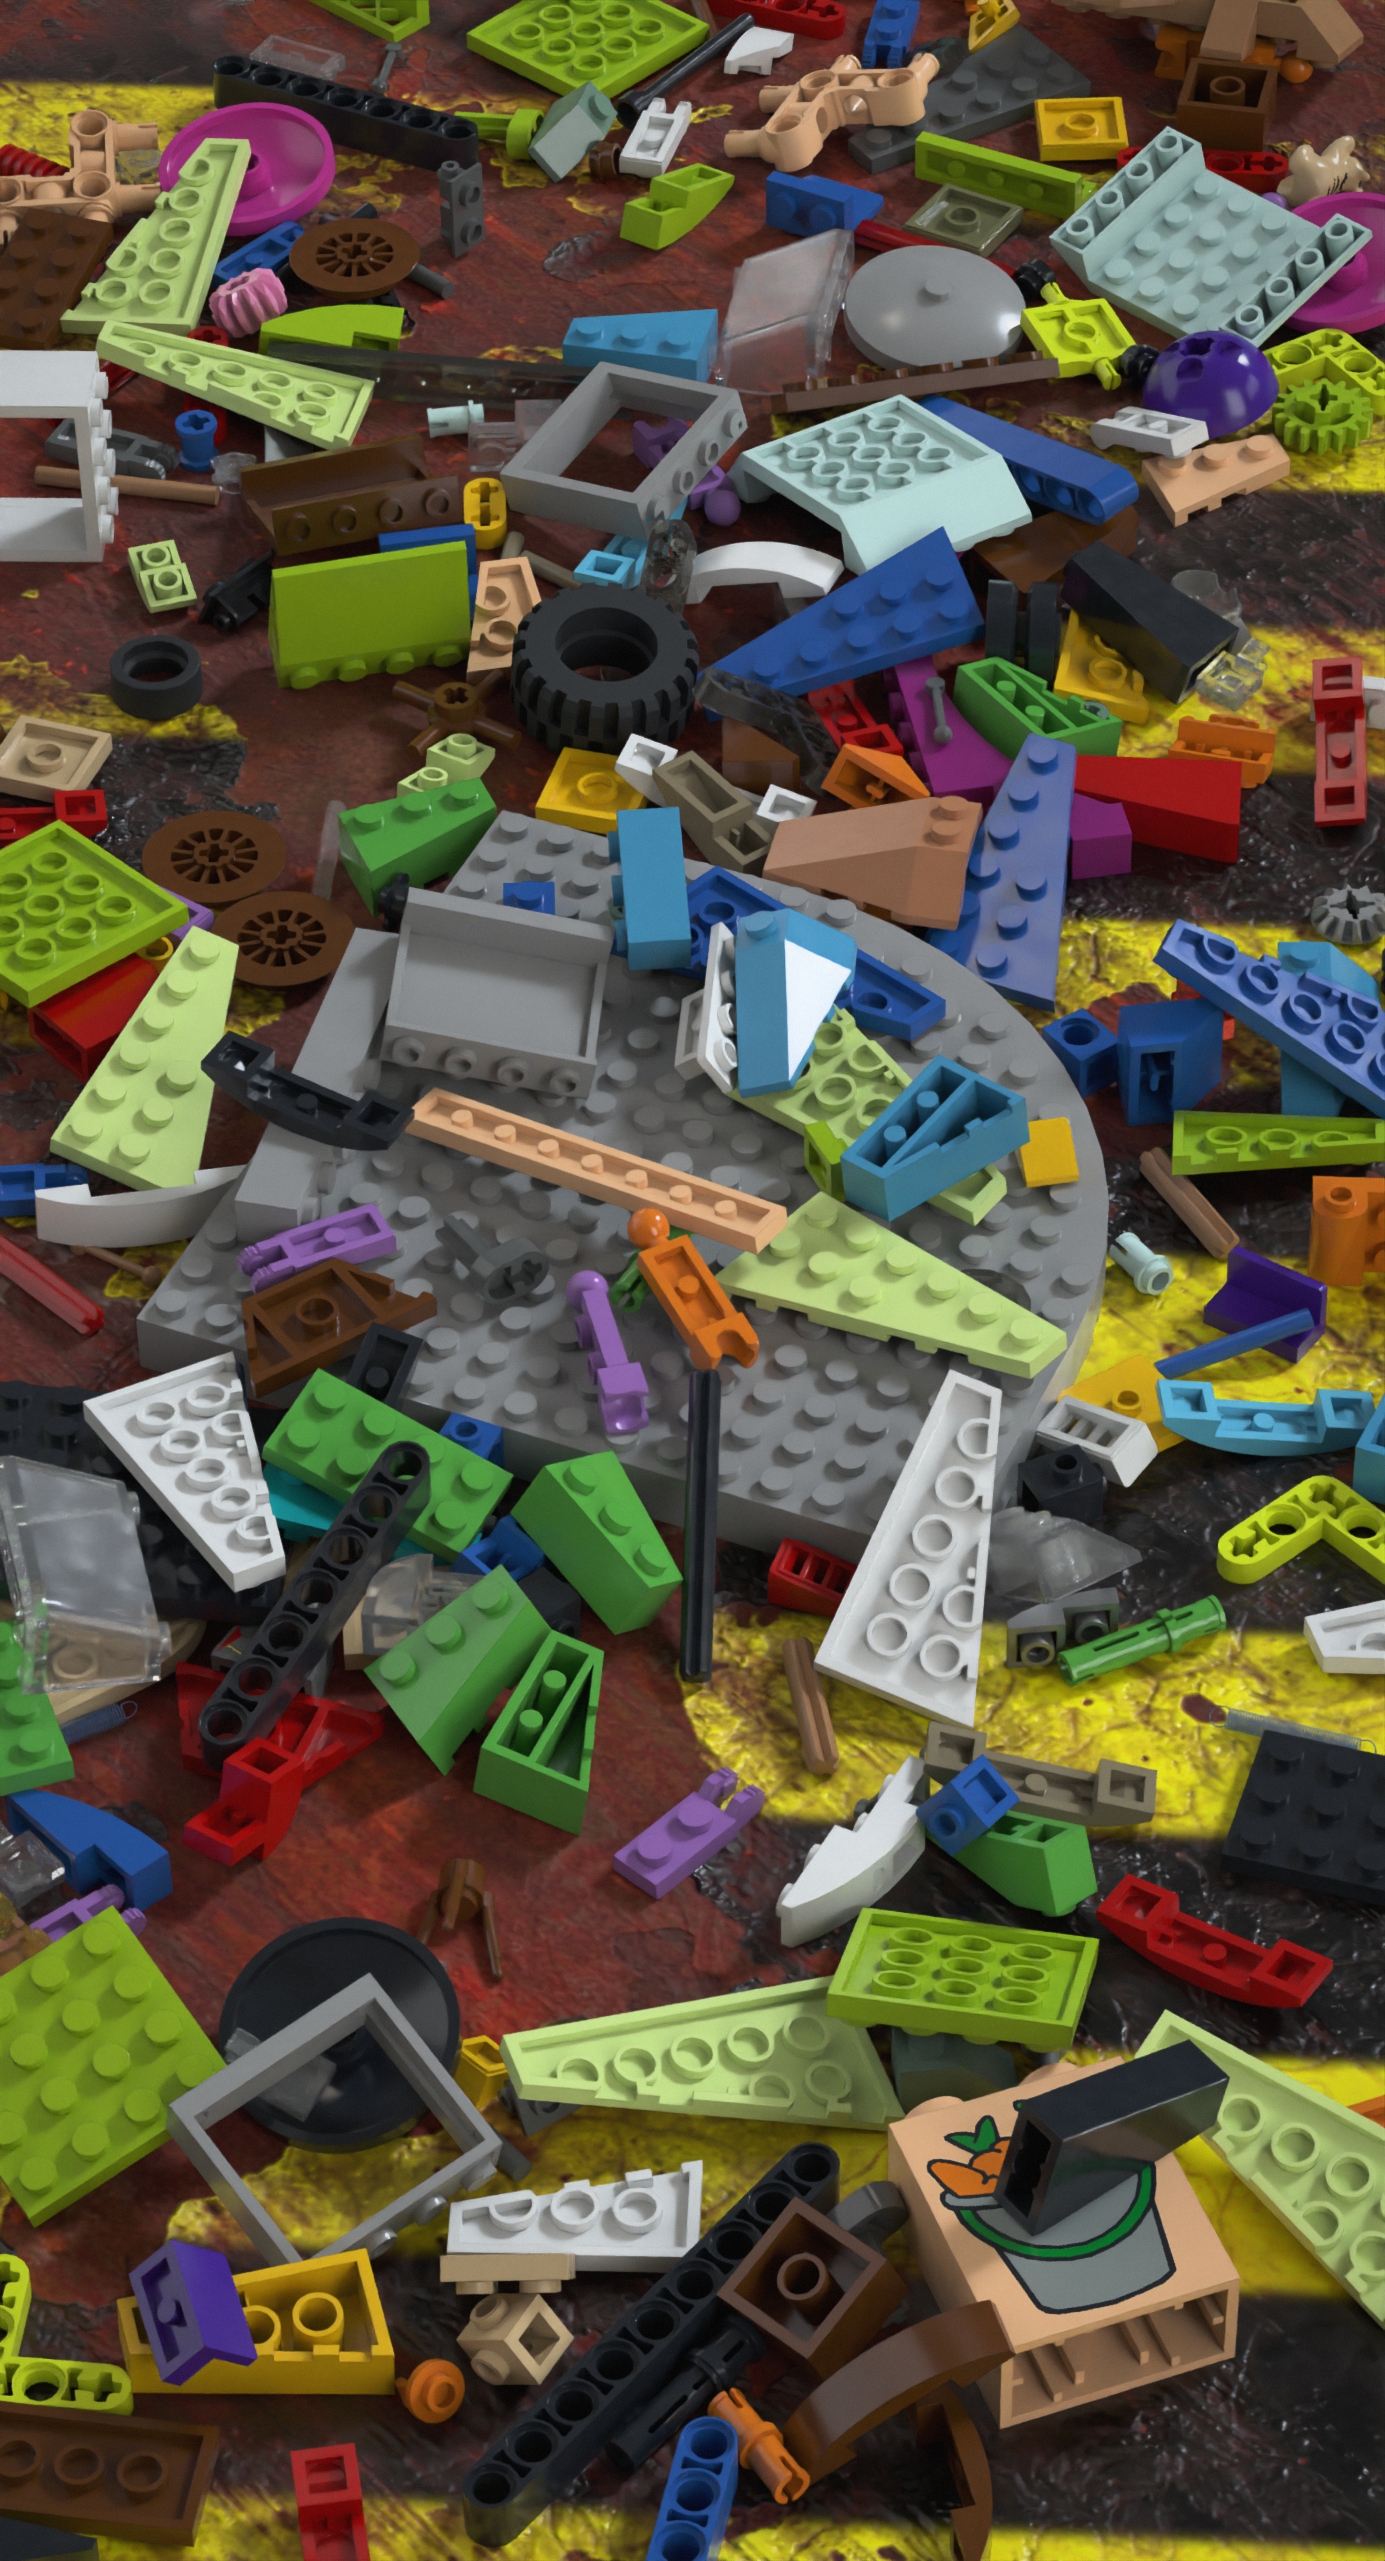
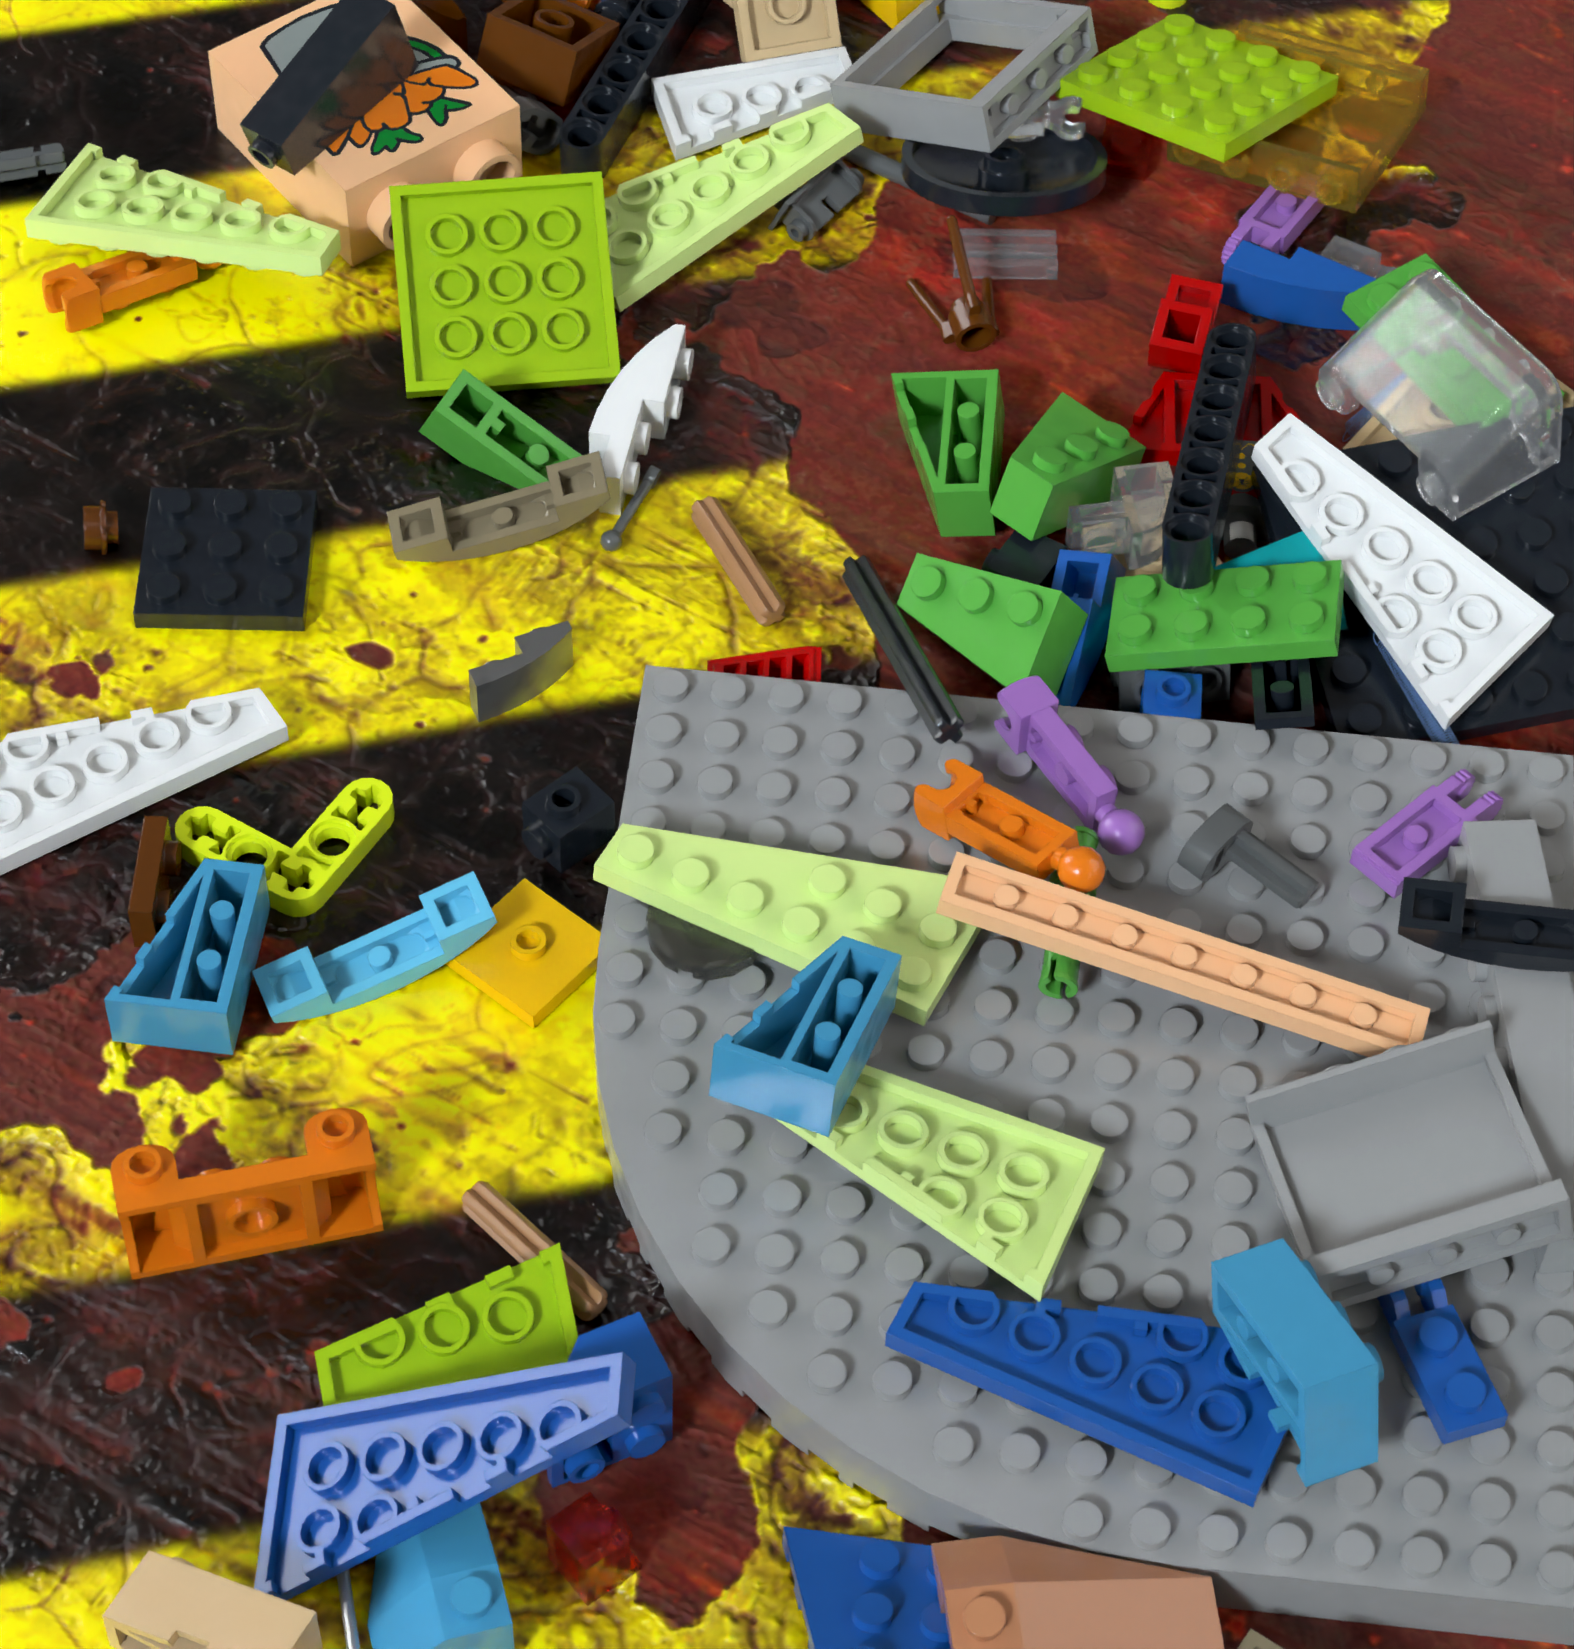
camera: 160 degrees right, 10 degrees up
reddish brown wing [241,1258,437,1400] -> none
yellow slope [453,2035,510,2110] -> none
medium lavender hinge [613,1766,766,1900] -> none
white bracket [674,922,738,1094] -> none
dark azure wedge [735,908,858,1098] -> none
lime bracket [804,1120,848,1202] -> none
white wing [813,1369,1002,1730] -> none
blue bracket [915,1754,1020,1855] -> none
clear slope [987,1506,1143,1605] -> none
yellow slope [1015,1117,1079,1188] -> none
white slope [1036,1395,1158,1487] -> none
blue brick [1041,1008,1118,1099] -> none
bright green pin [1057,1595,1226,1687] -> none
red slope [1096,1873,1333,2008] -> none
light aqua pin [1109,1232,1174,1295] -> none
blue bar [1153,1307,1314,1380] -> none
dark purple panel [1203,1246,1328,1364] -> none
piece [1209,1706,1377,1754] -> none

